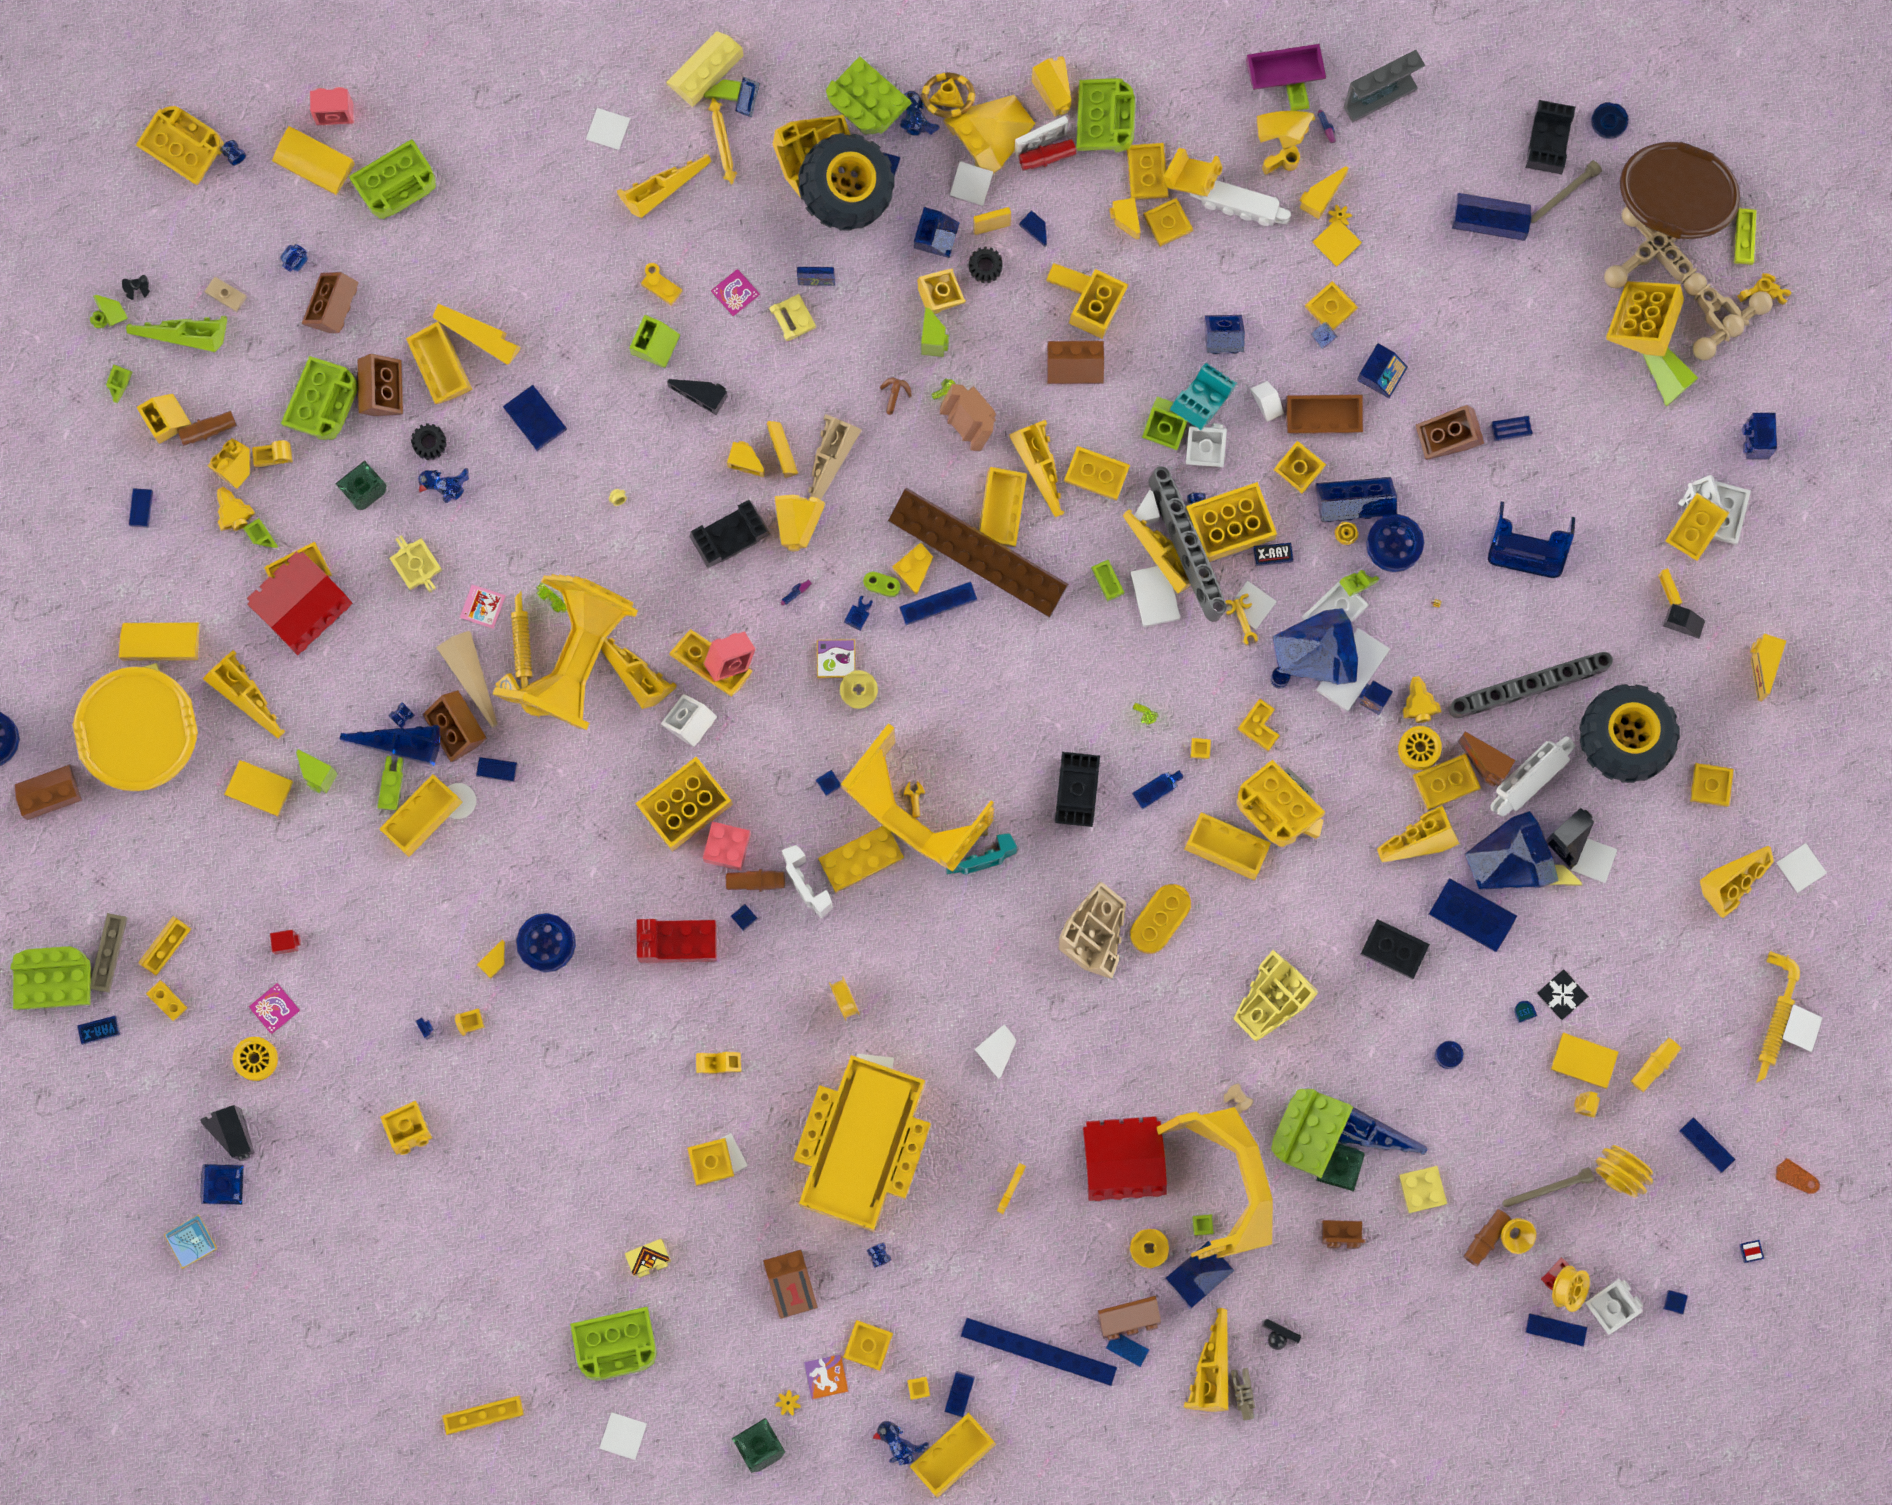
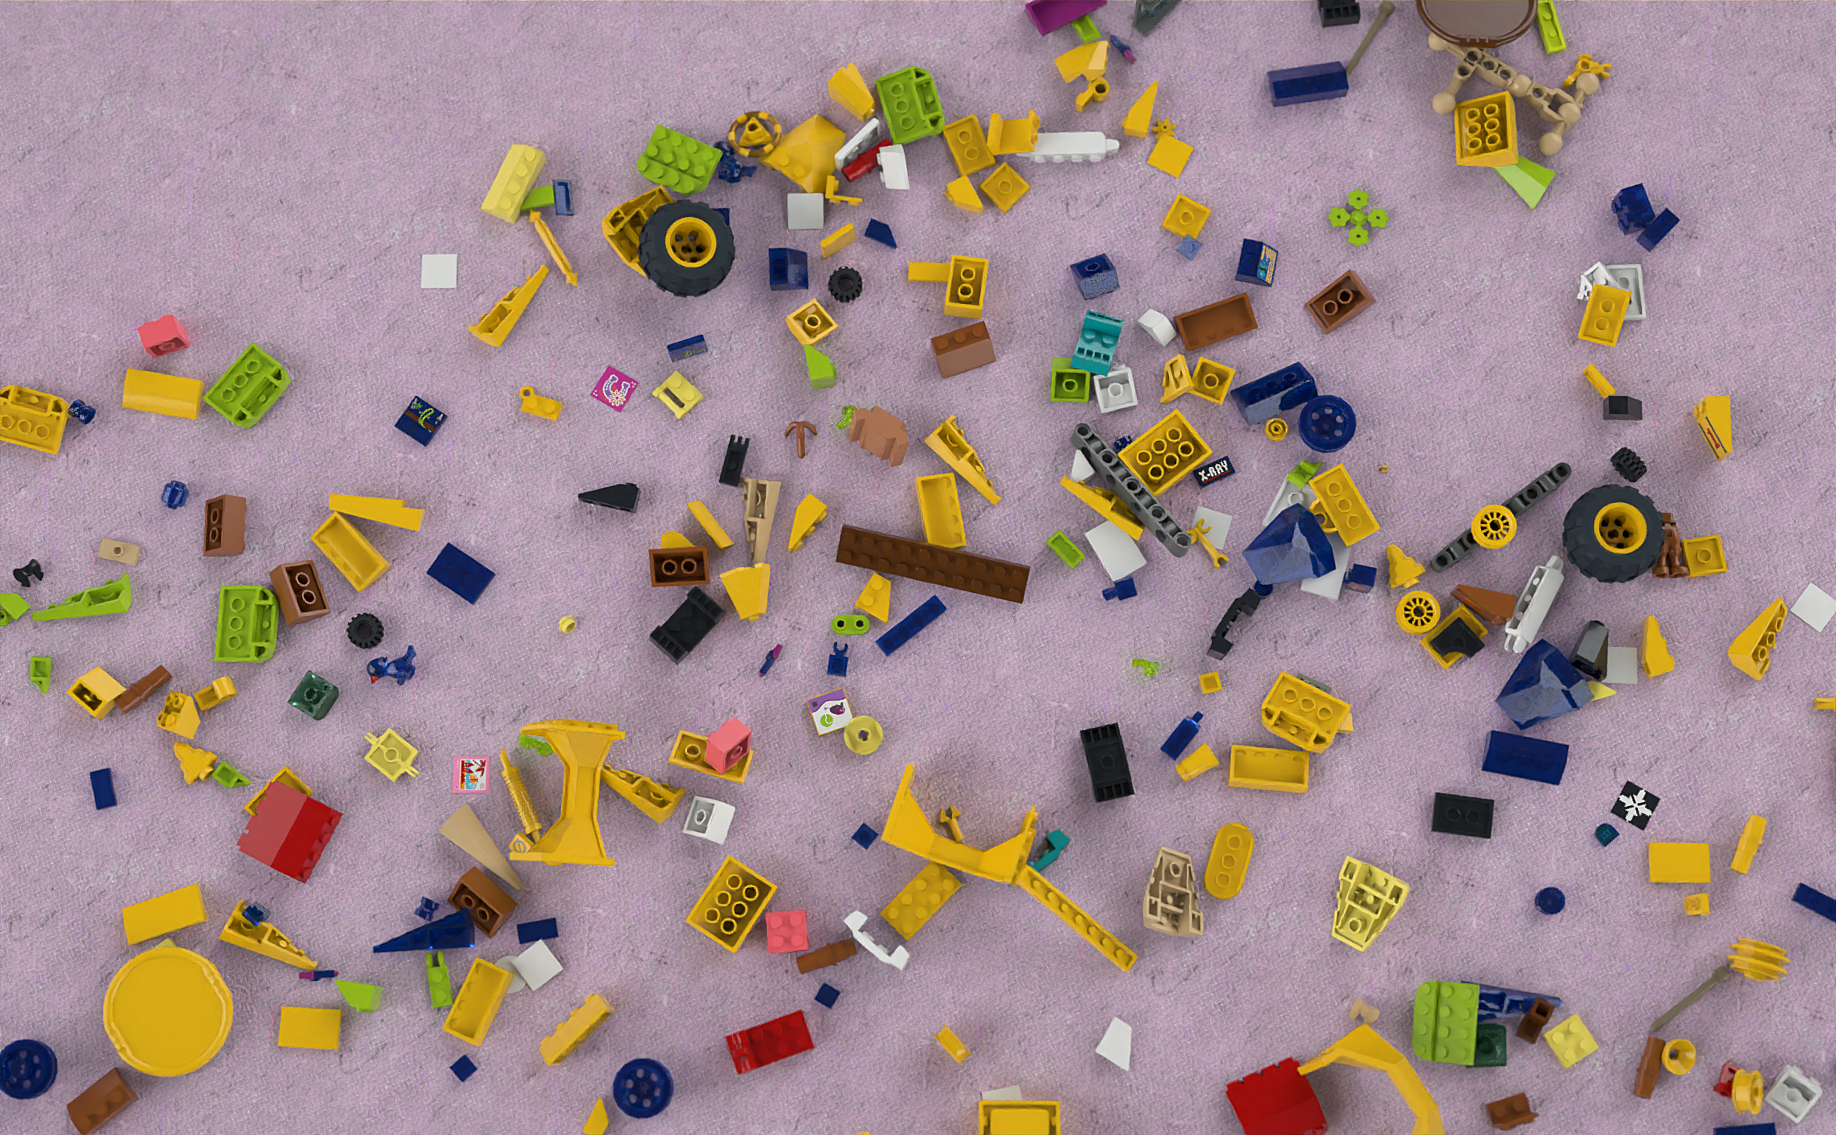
camera: 15 degrees left, 0 degrees up
lime slope [629,315,681,368] -> none
yellow plate [1064,446,1130,501] -> none
yellow tile [1237,698,1280,752] -> none
yellow wedge [1376,806,1460,863] -> none
clear blue windscreen [1488,501,1575,578] -> none
clear blue tile [1491,416,1533,441] -> none
none -> clear blue plate [242,901,271,927]
none -> piece [299,970,339,981]
none -> clear blue tile [394,396,448,447]
none -> clear blue plate [450,1054,478,1083]
none -> white sticker [511,939,563,991]
none -> yellow slope [539,993,615,1067]
none -> dark orange slope [649,546,711,587]
none -> black hinge [719,434,750,488]
none -> yellow slope [788,492,828,554]
none -> yellow bracket [825,175,864,205]
none -> white slope [877,144,910,190]
none -> yellow plate [1014,864,1138,972]
none -> clear blue plate [1102,576,1137,601]
none -> yellow wing [1160,354,1194,405]
none -> yellow plant [1174,742,1220,783]
none -> black plate [1206,587,1261,661]
none -> yellow plate [1308,463,1381,548]
none -> lime plant [1328,189,1389,247]
none -> black tile [1429,617,1485,659]
none -> yellow wheel [1471,505,1517,549]
none -> reddish brown slope [1515,997,1556,1045]
none -> black tyre [1611,447,1647,483]
none -> clear blue brick [1636,207,1680,253]
none -> yellow slope [1641,615,1675,679]
none -> dark orange piece [1652,513,1689,578]

